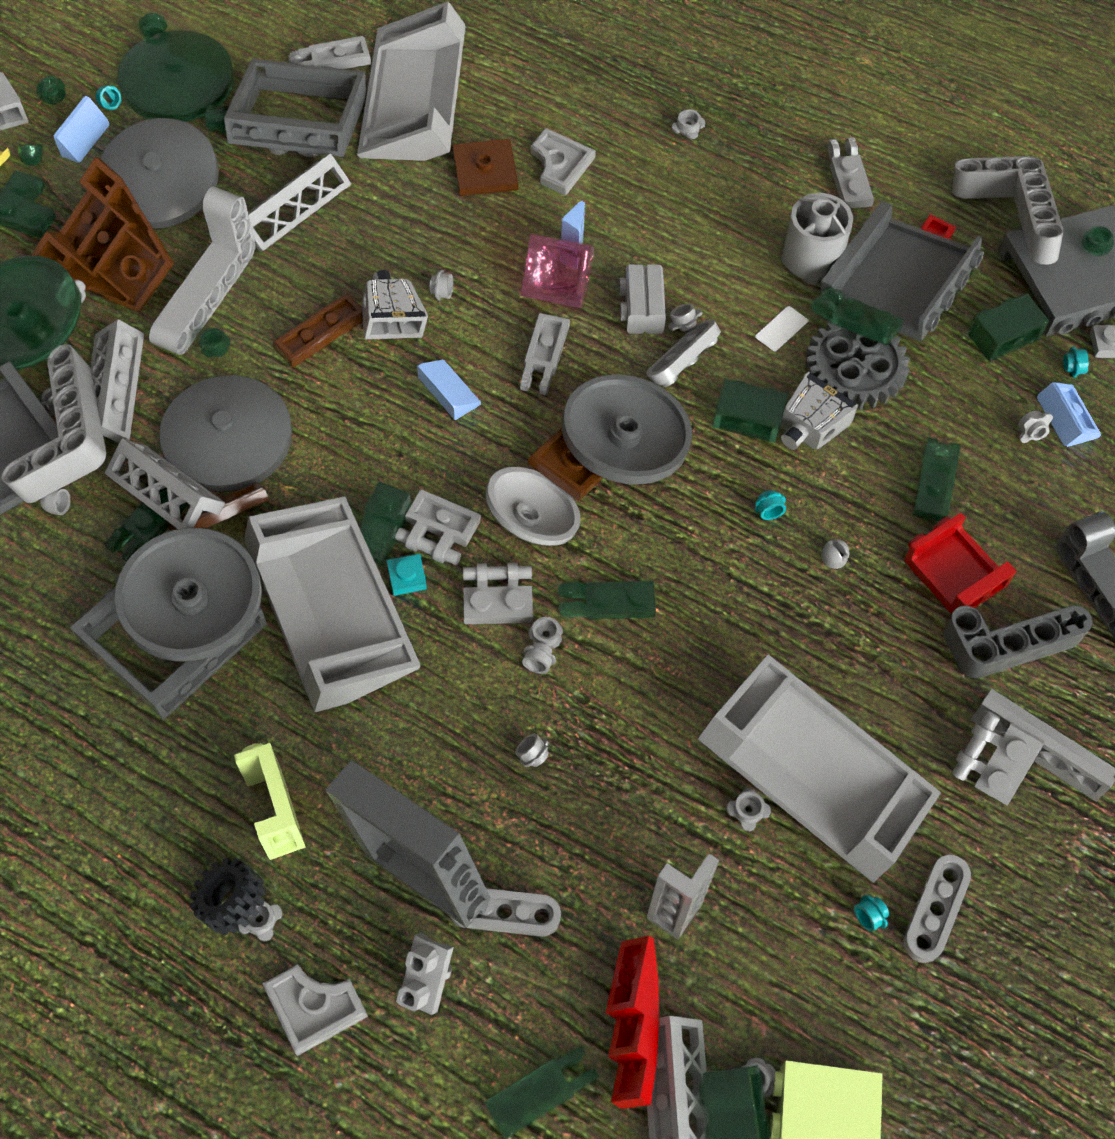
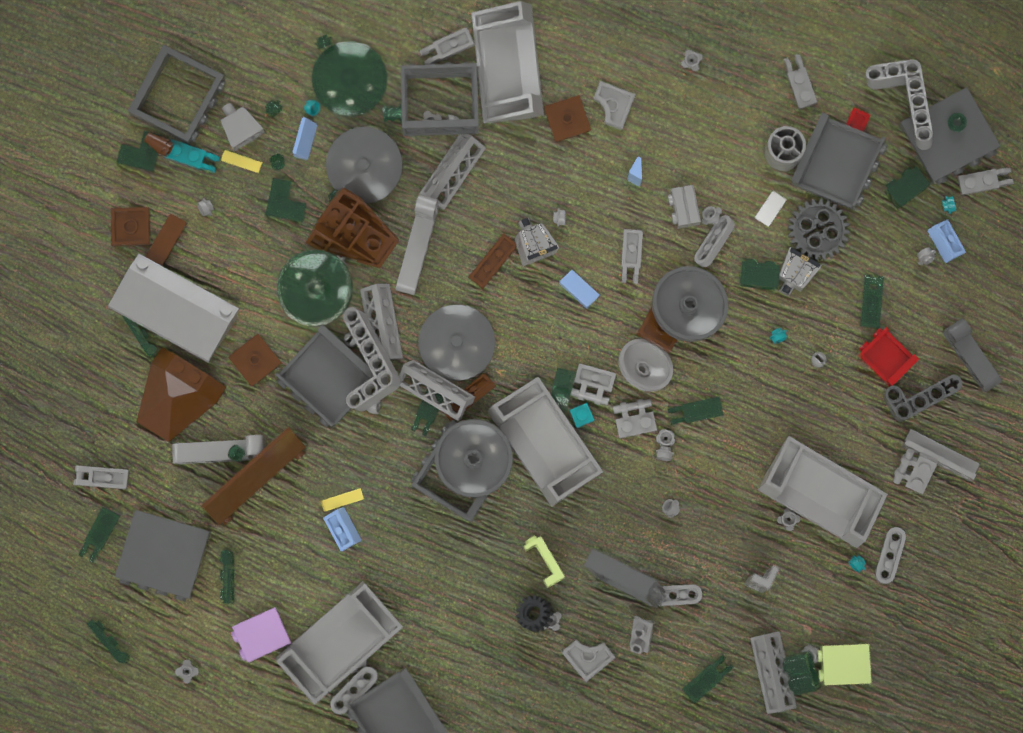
camera: 10 degrees left, 20 degrees up
clear green plate [199,328,230,358] -> none
clear pink brick [521,233,594,308] -> none
red slope [605,935,659,1109] -> none
clear green hinge [811,287,903,345] -> none

